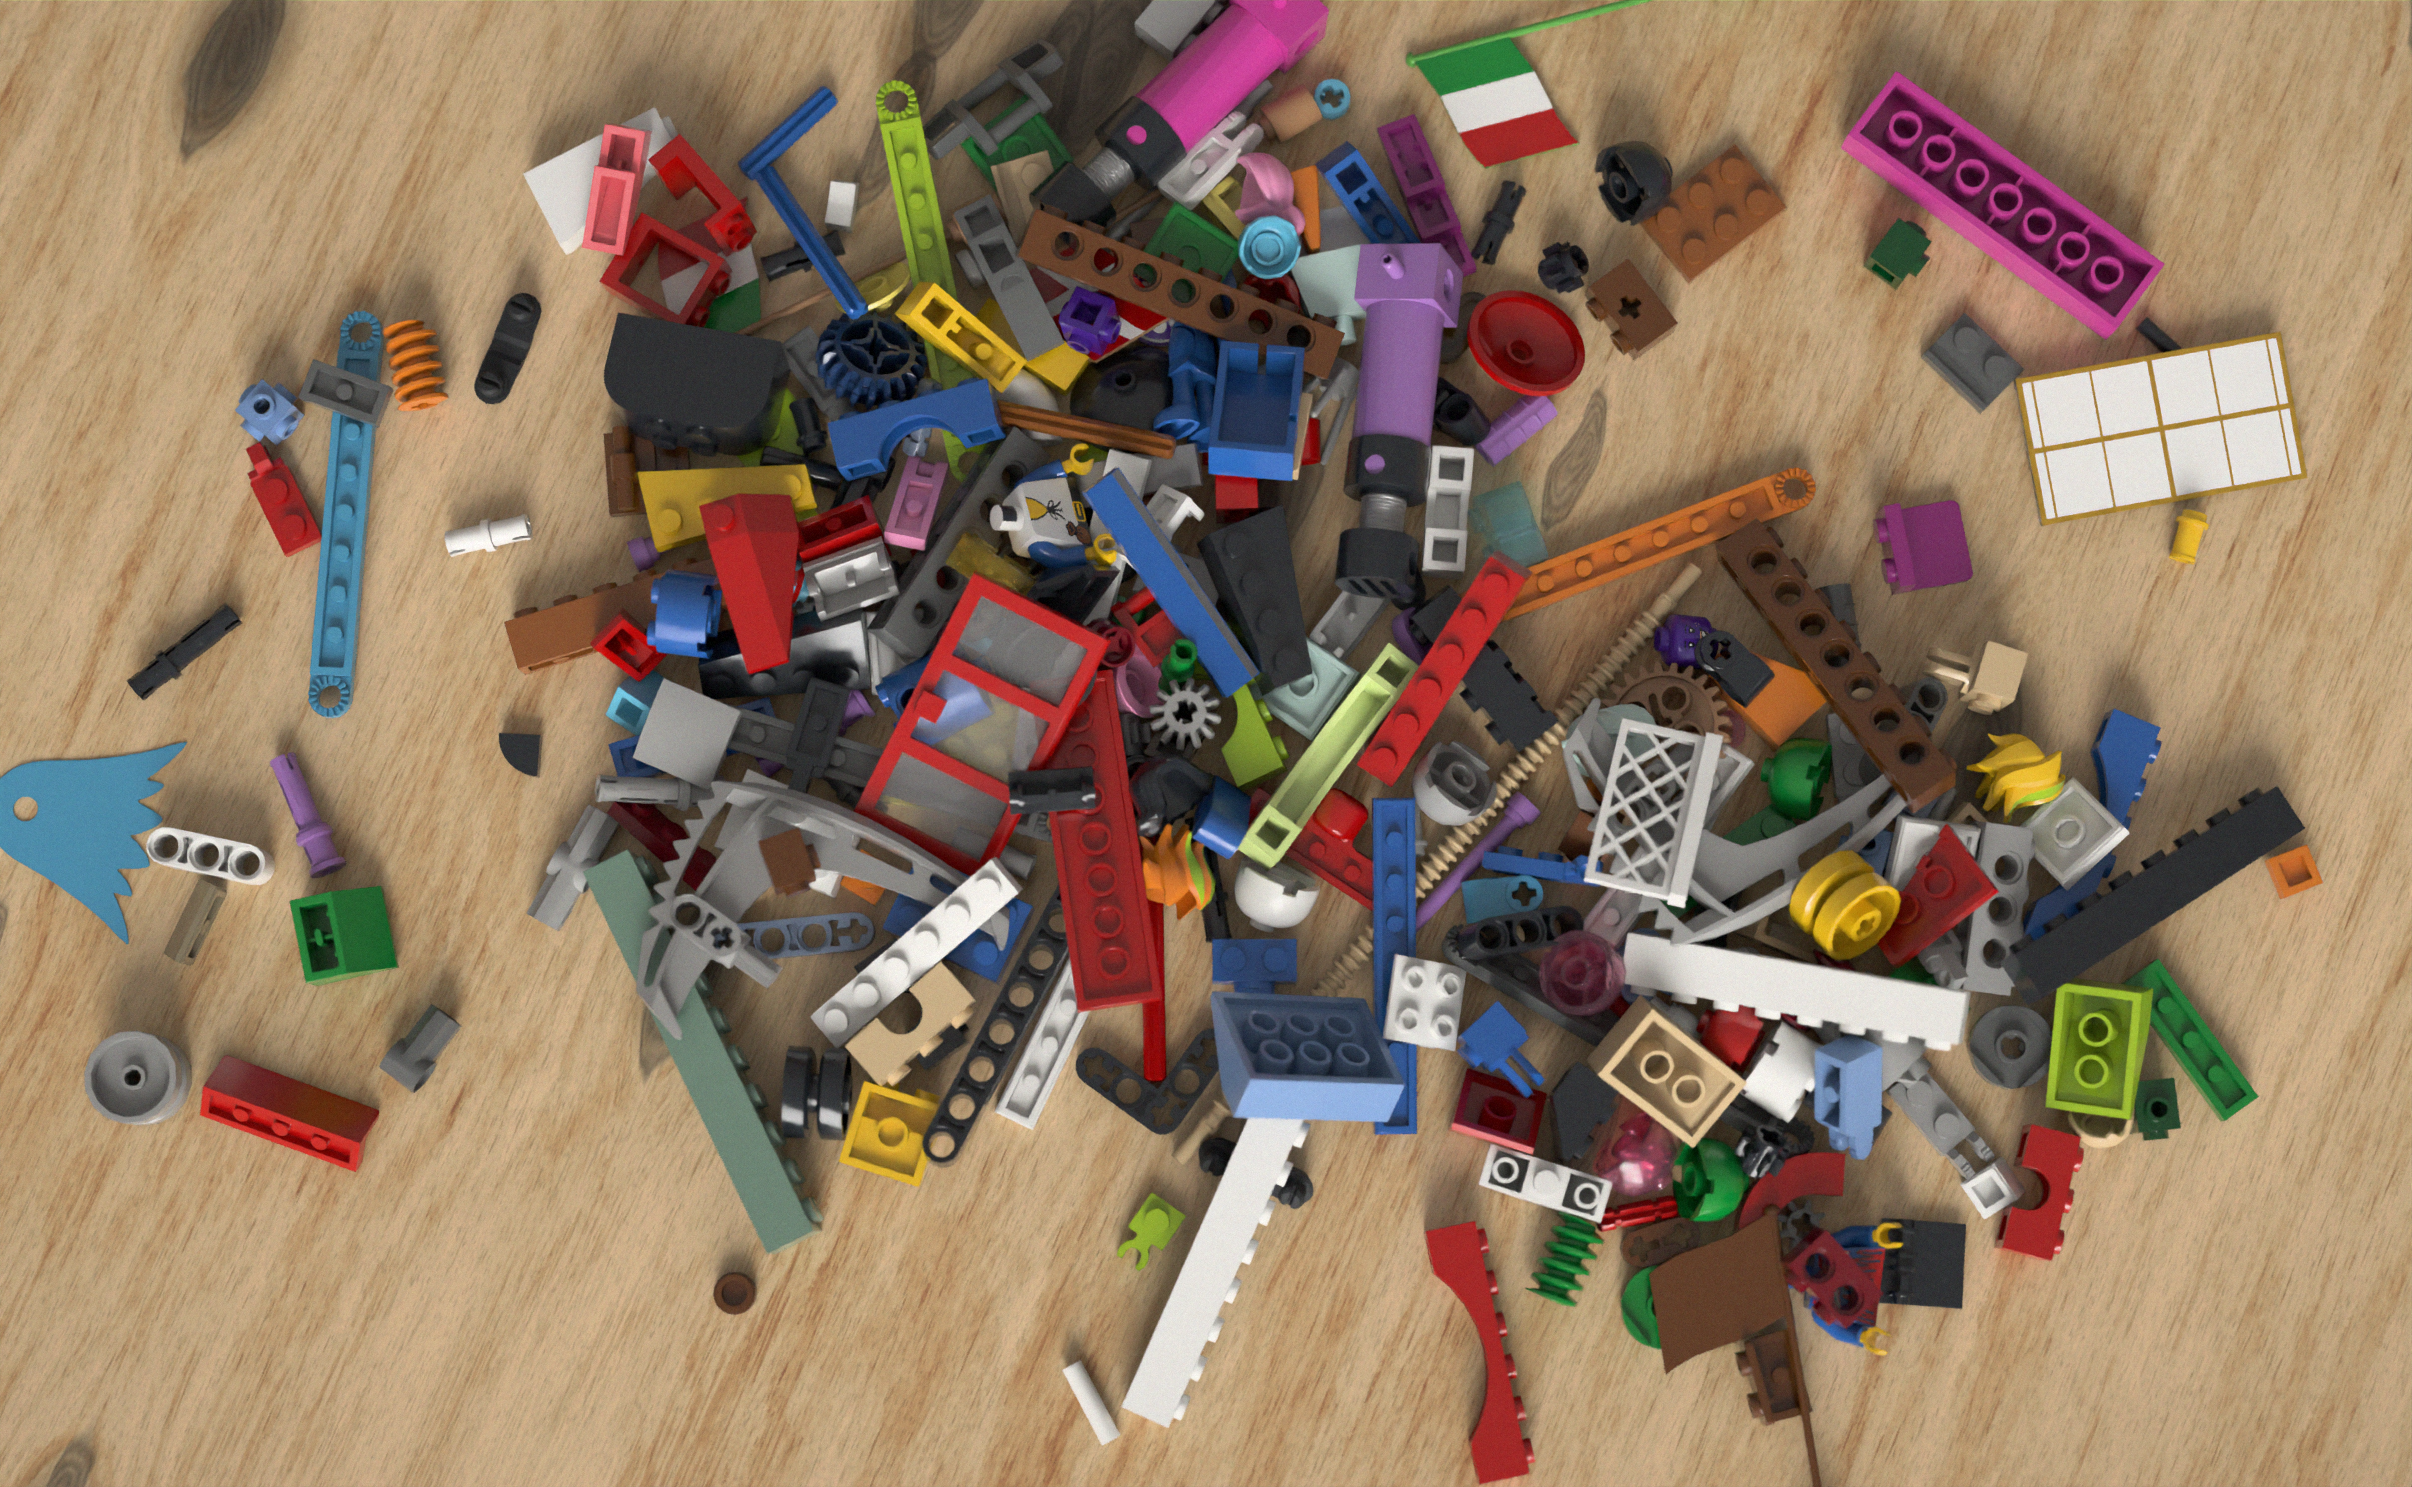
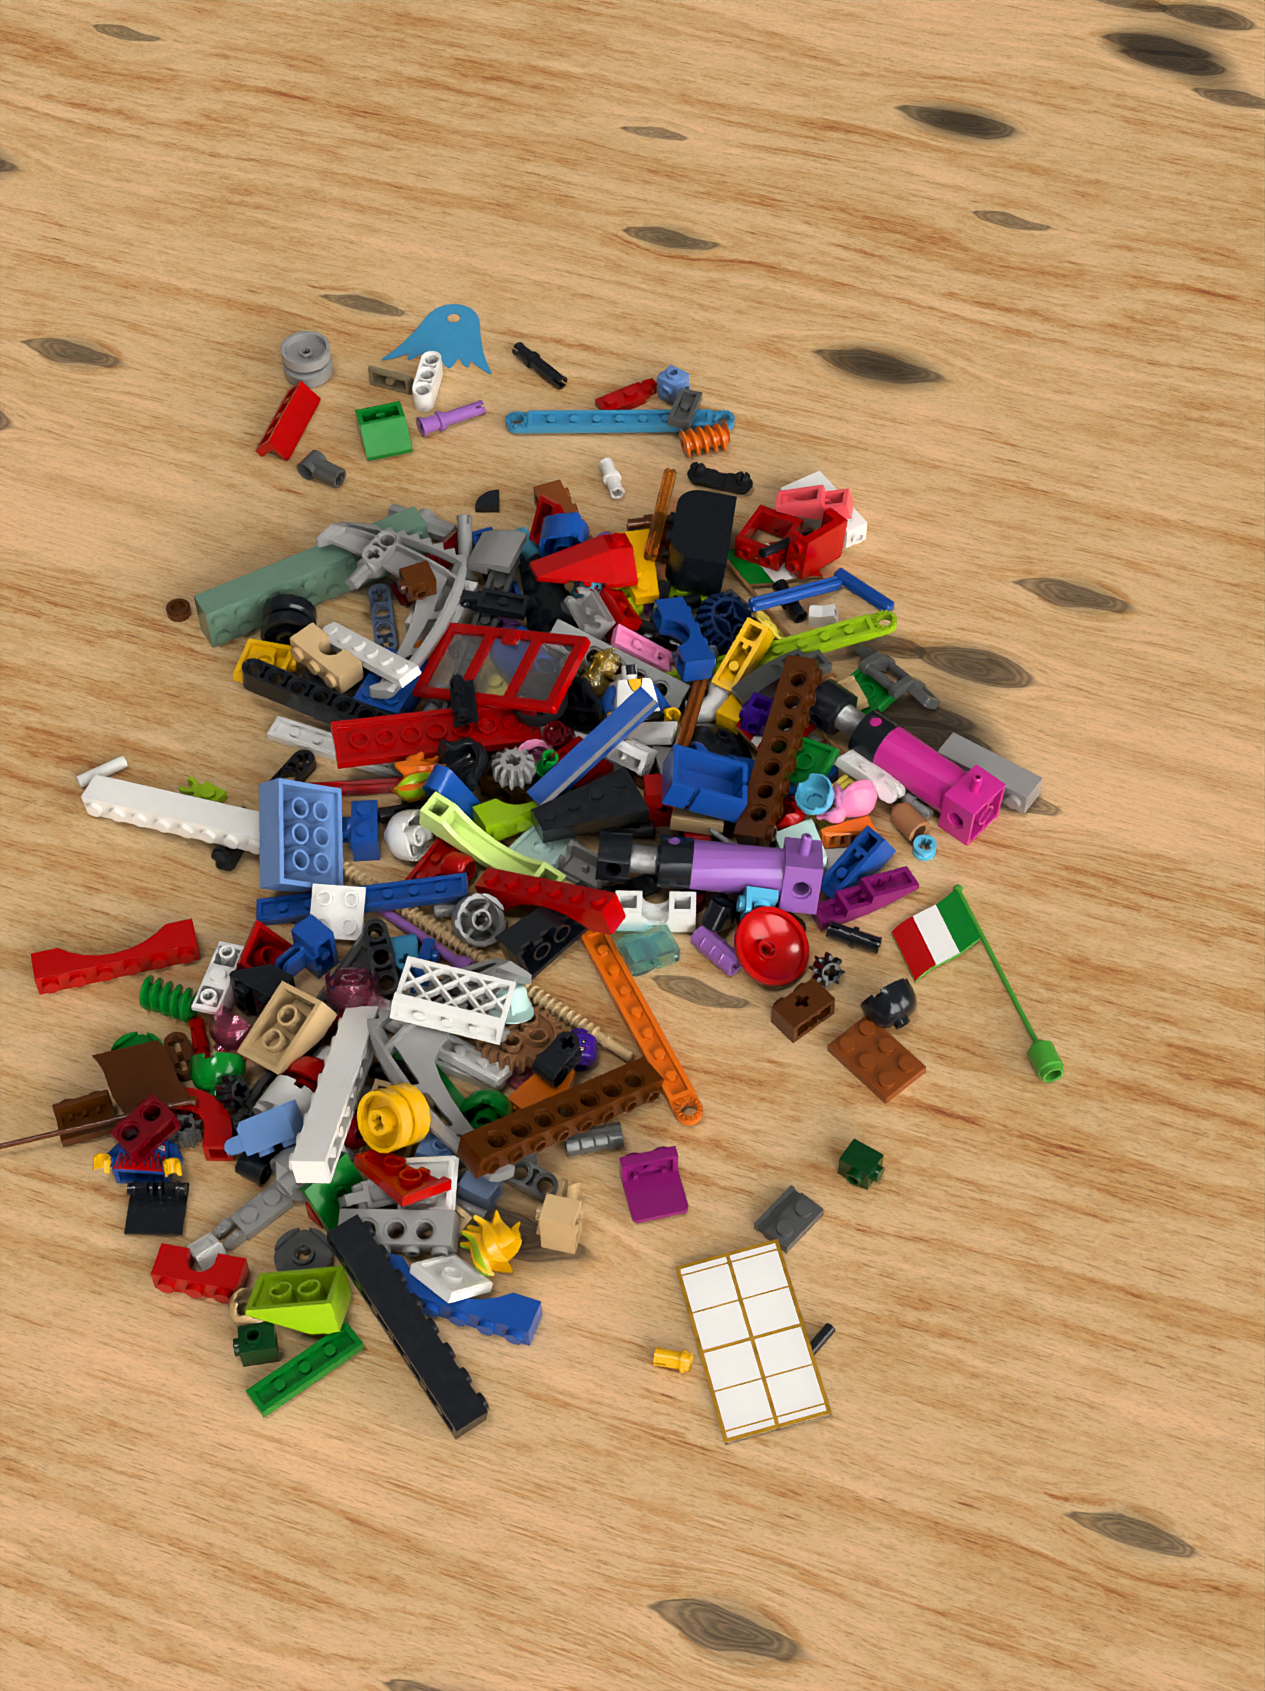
camera: 85 degrees right, 30 degrees down
dark pink brick [1841,71,2165,340] -> none
orange plate [2264,844,2323,899] -> none
none -> clear orange axle [644,468,677,562]
none -> medium azure bracket [736,886,778,920]
none -> black bar [758,528,813,558]

